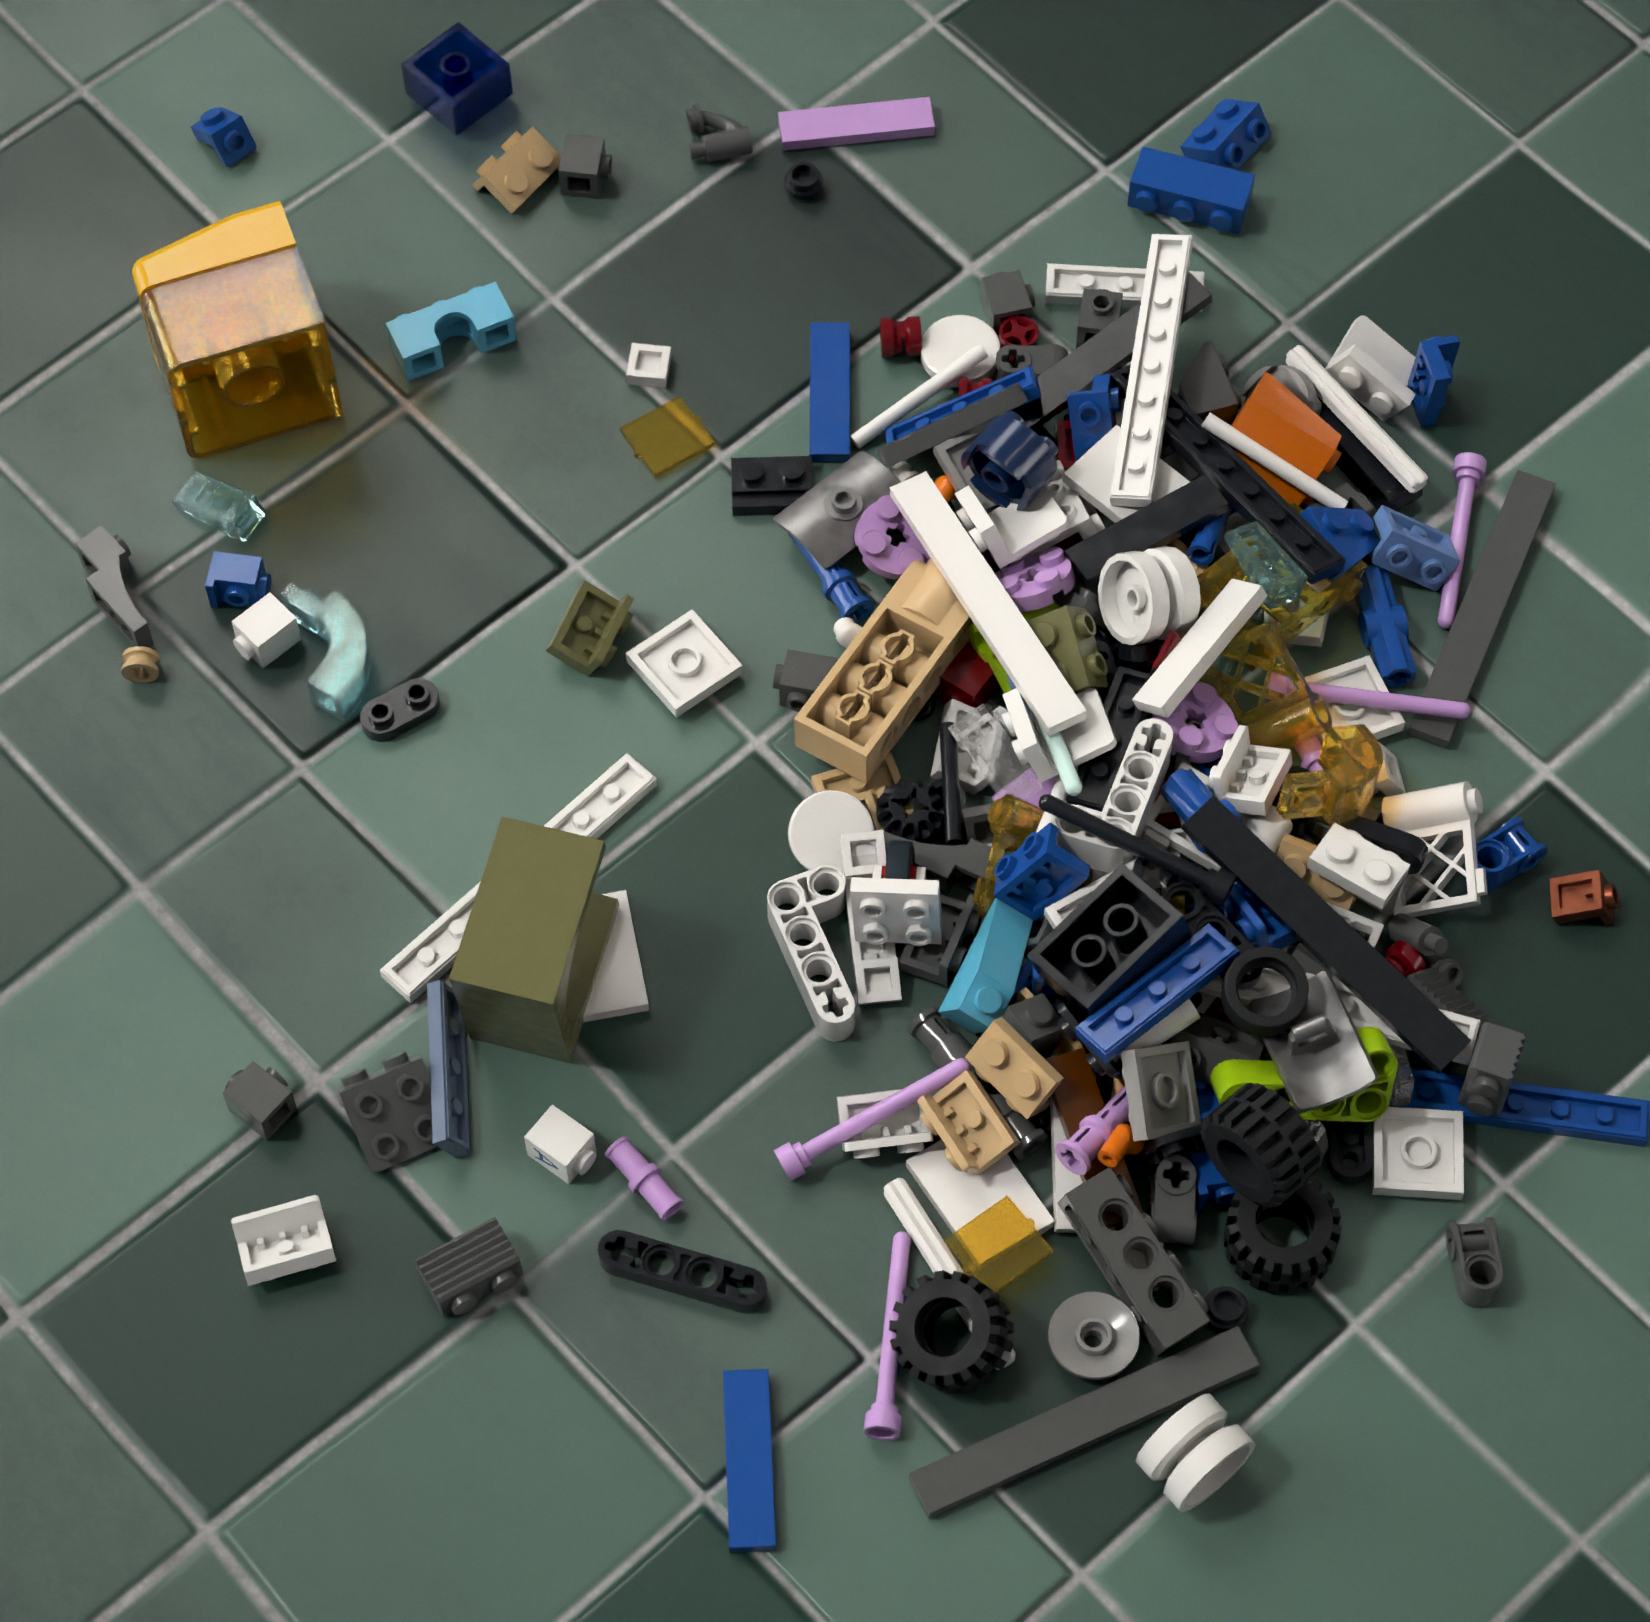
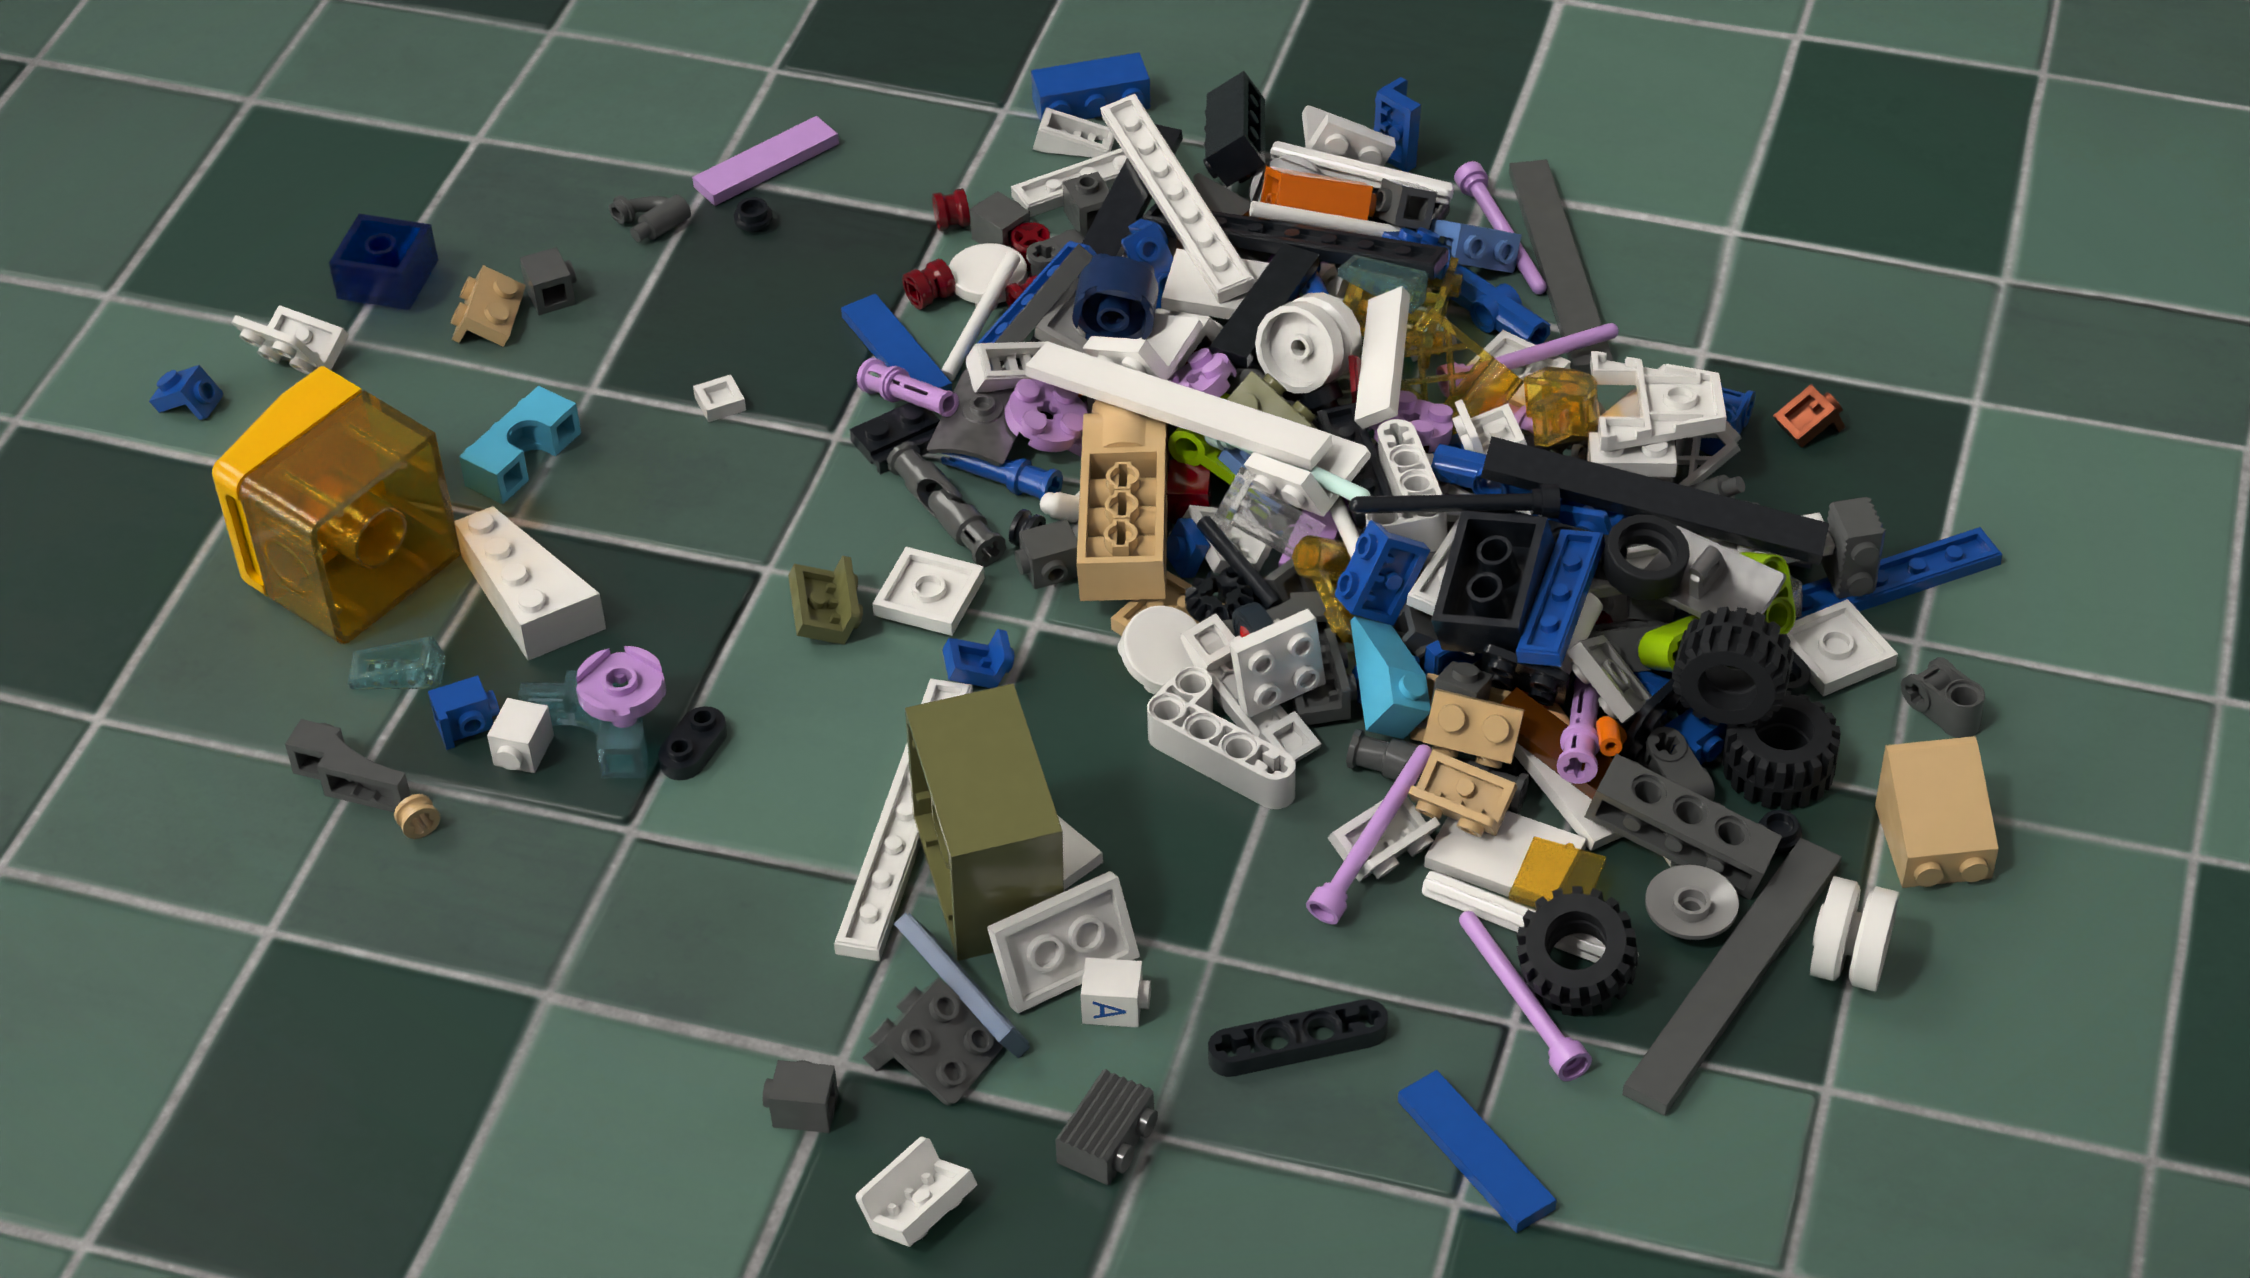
camera: 30 degrees left, 15 degrees down
lavender pin [605,1136,684,1220] -> none
clear yellow piece [620,396,715,478] -> none
blue bracket [1180,99,1271,170] -> none
none -> white bracket [231,305,350,375]
none -> white wedge [454,506,606,661]
none -> lavender plate [576,646,666,728]
none -> lavender pin [857,358,959,417]
none -> dark grey piece [887,441,1006,567]
none -> dark red wheel [932,188,970,232]
none -> blue bracket [942,629,1015,688]
none -> white slope [966,341,1049,392]
none -> white plate [987,871,1140,1013]
none -> black bush [1009,509,1046,546]
none -> white slope [1033,107,1115,157]
none -> blue plate [1167,518,1210,578]
none -> black brick [1203,71,1265,187]
none -> dark grey brick [1374,178,1437,230]
none -> white wing [1590,351,1727,451]
none -> tan slope [1875,736,1999,888]

